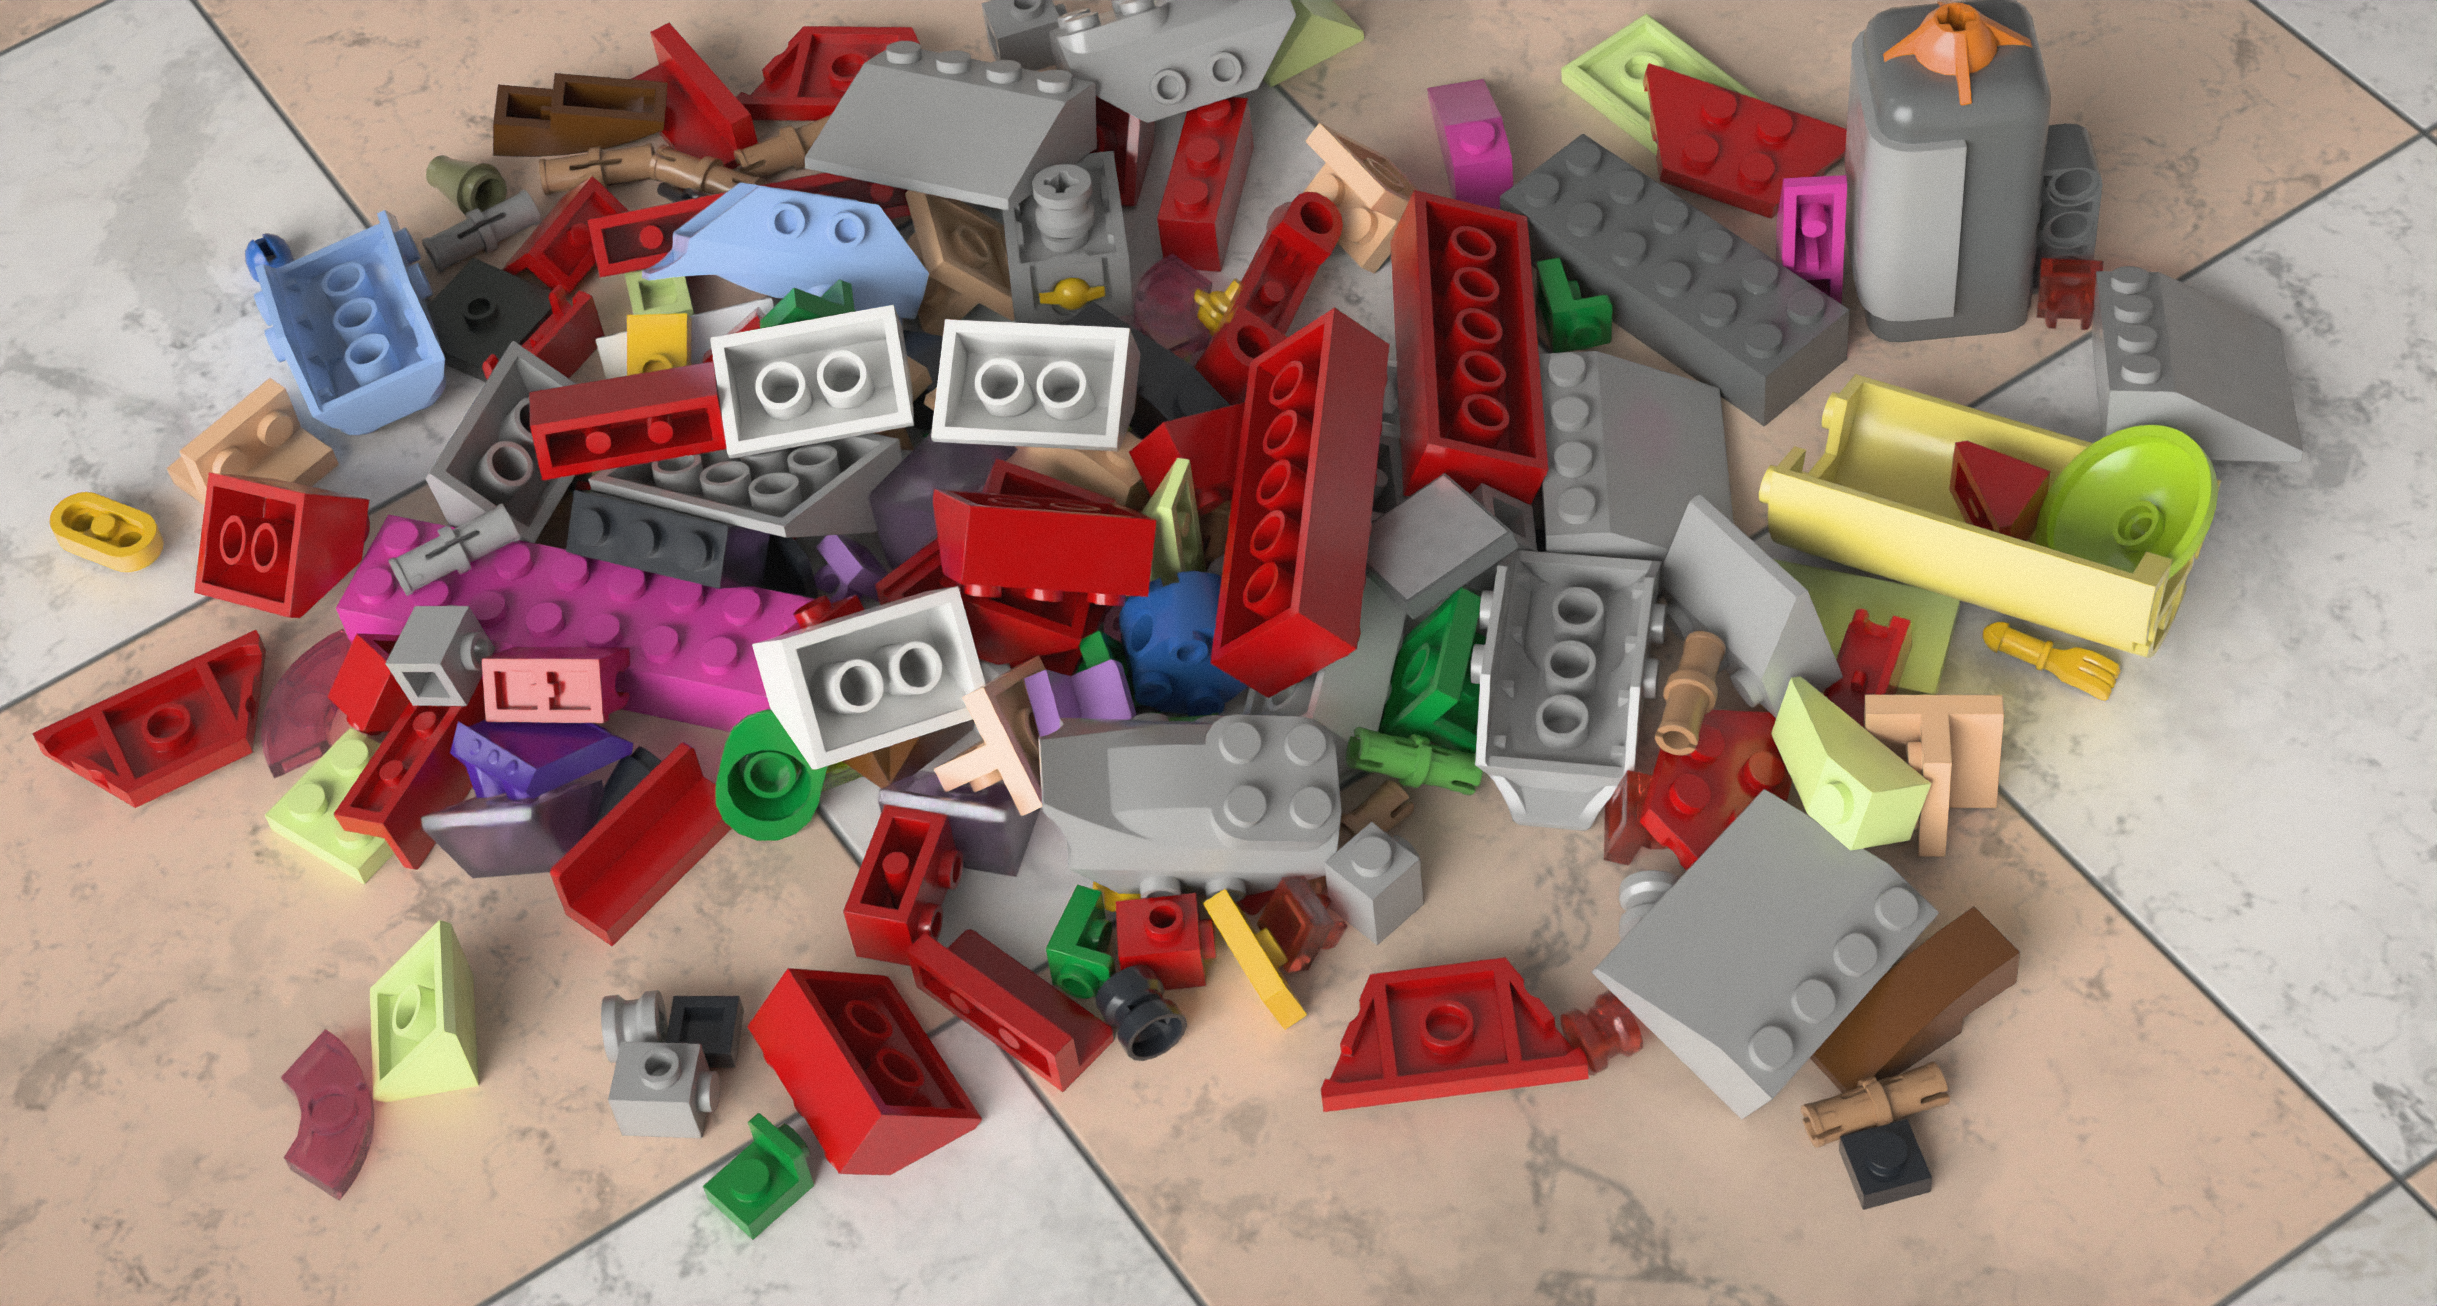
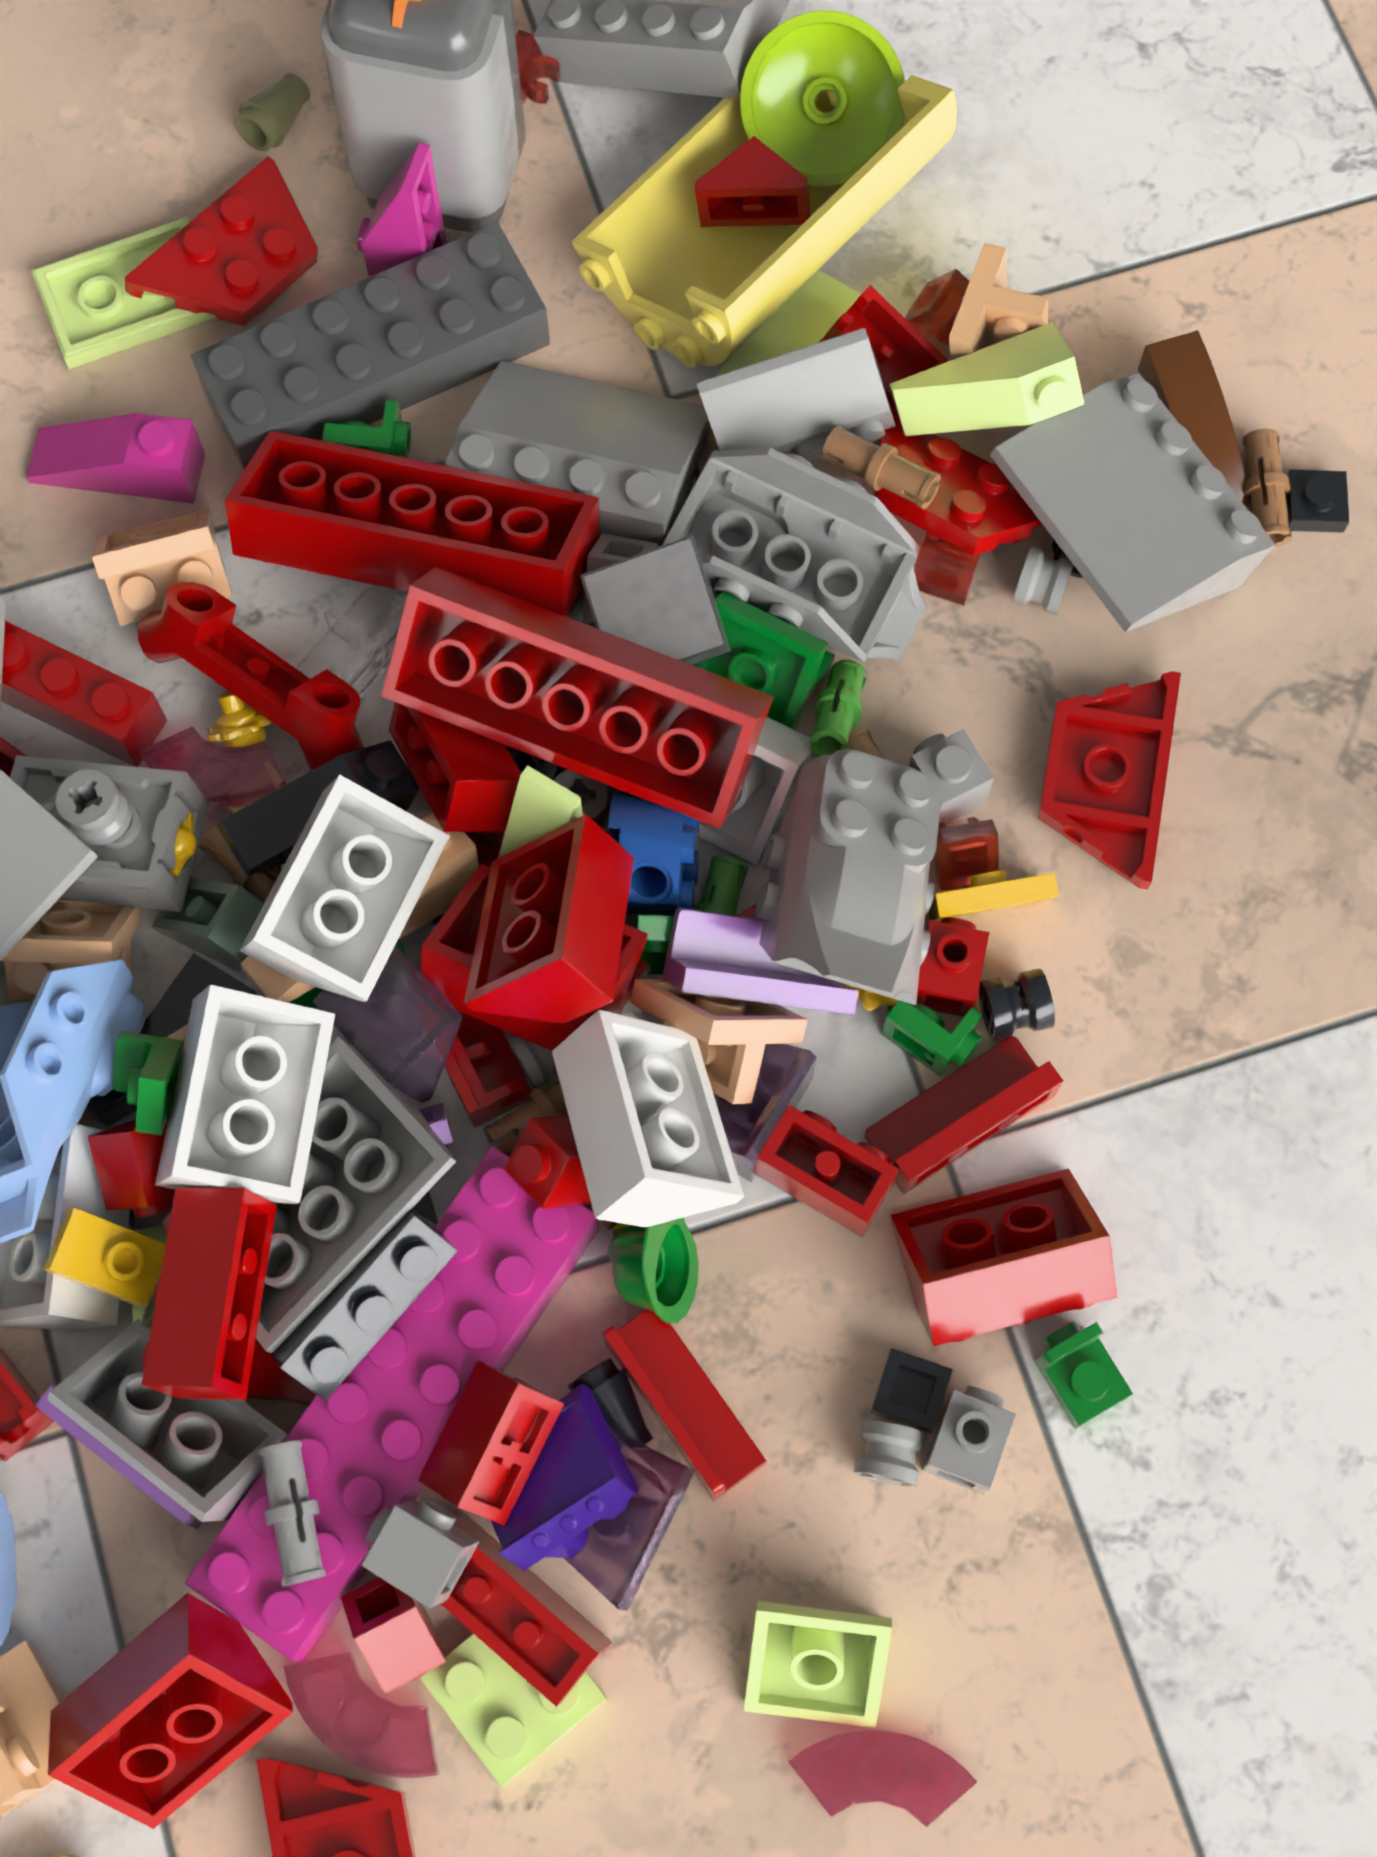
camera: 80 degrees left, 20 degrees up
clear red wheel [1560,990,1643,1076] -> none
yellow piece [1982,622,2121,701] -> none

